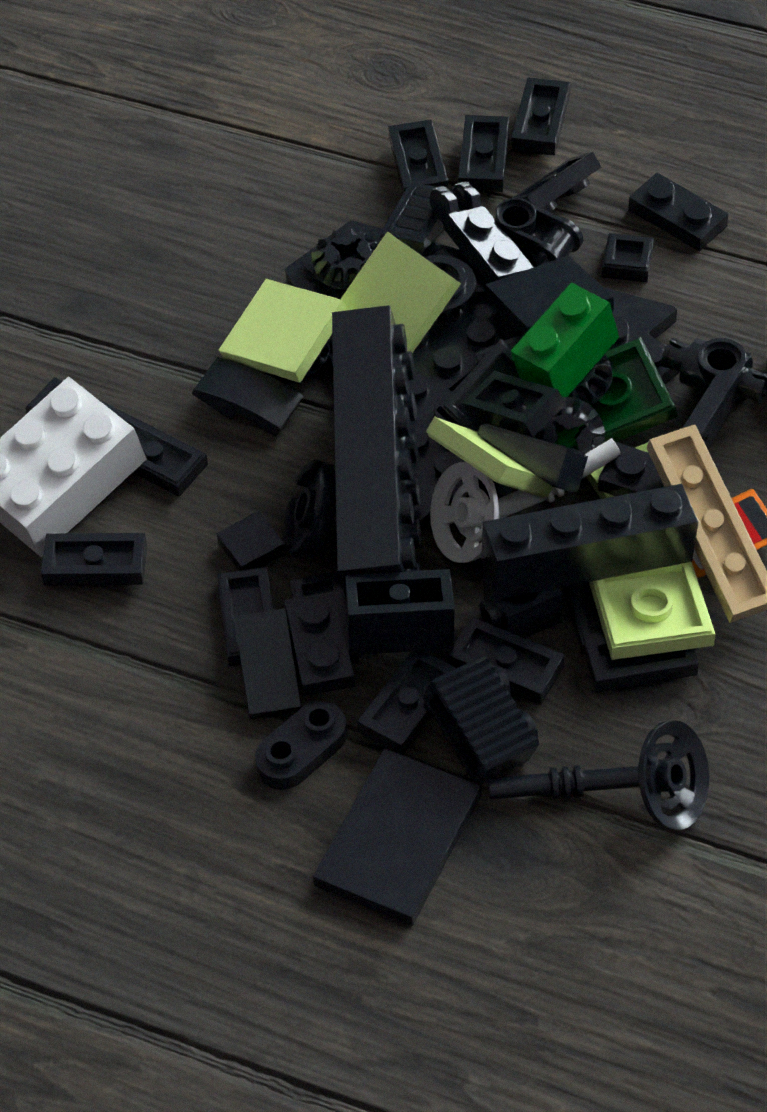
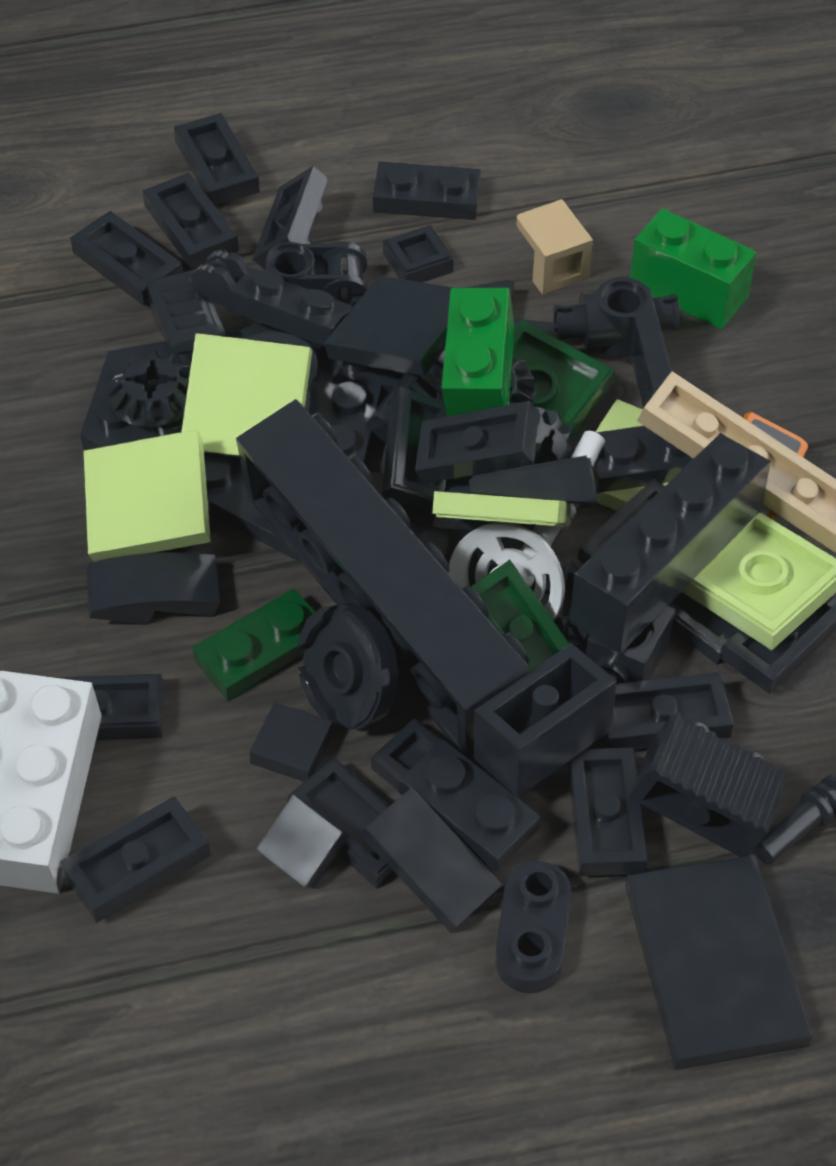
camera: 40 degrees left, 0 degrees up
none -> dark green plate [192,588,315,701]
none -> tile [257,795,351,889]
none -> dark green plate [471,559,569,673]
none -> tan panel [516,199,593,295]

